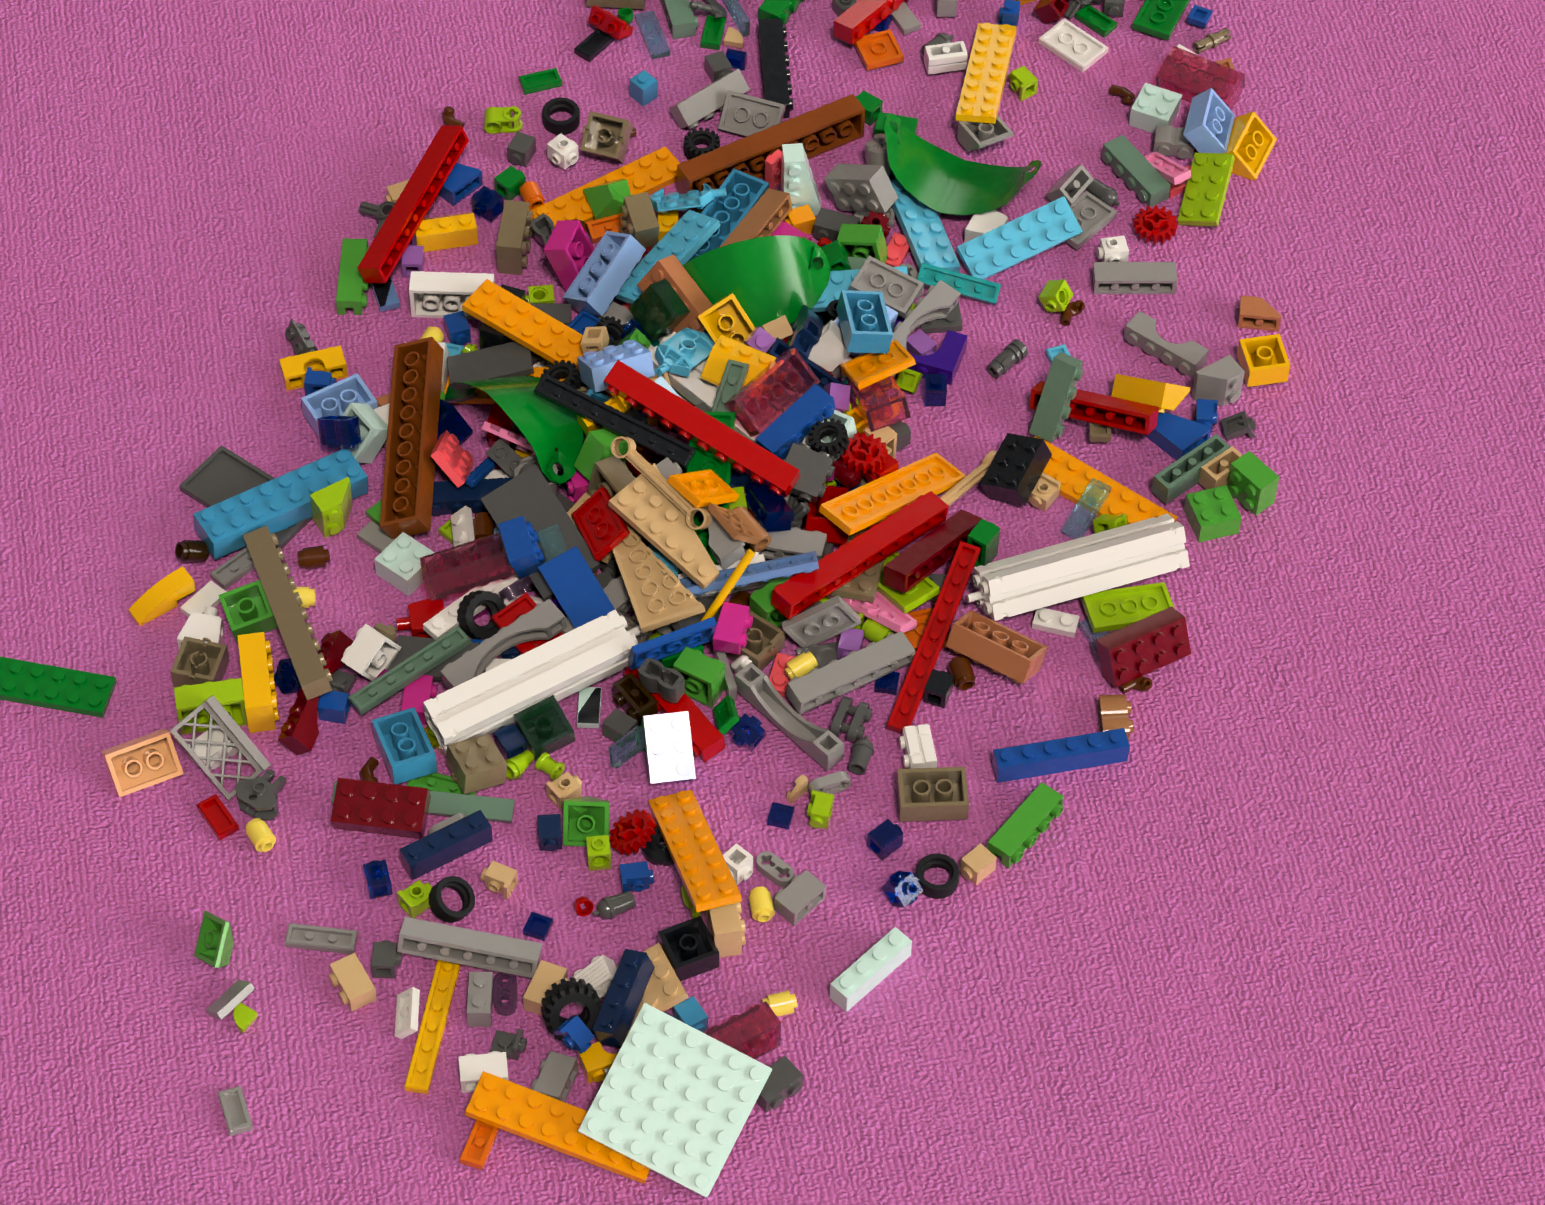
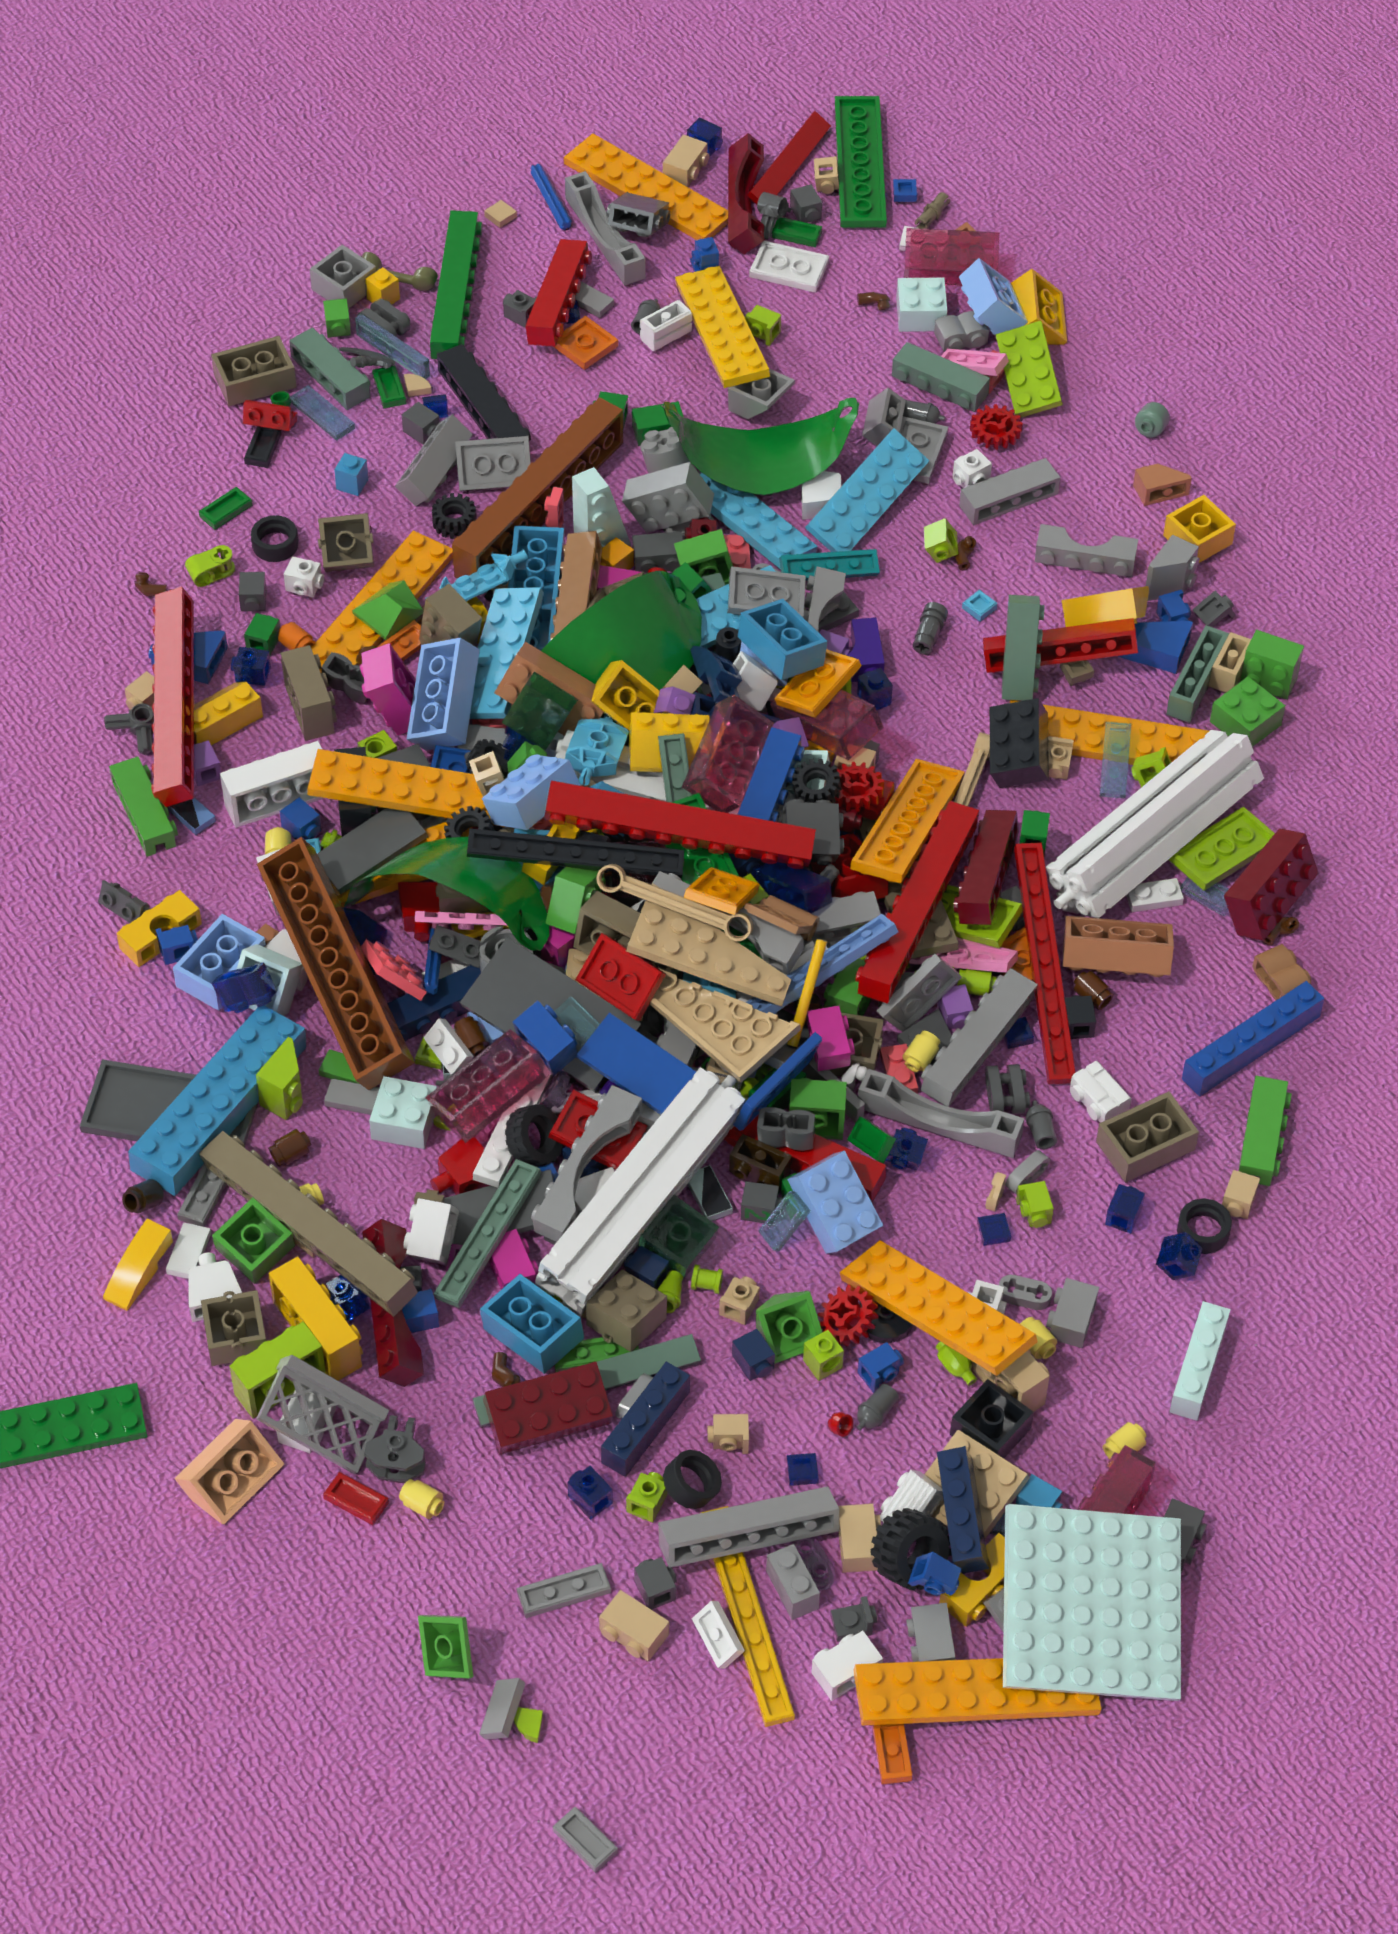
camera: 25 degrees left, 0 degrees up
none -> sand green head [1135,402,1170,438]

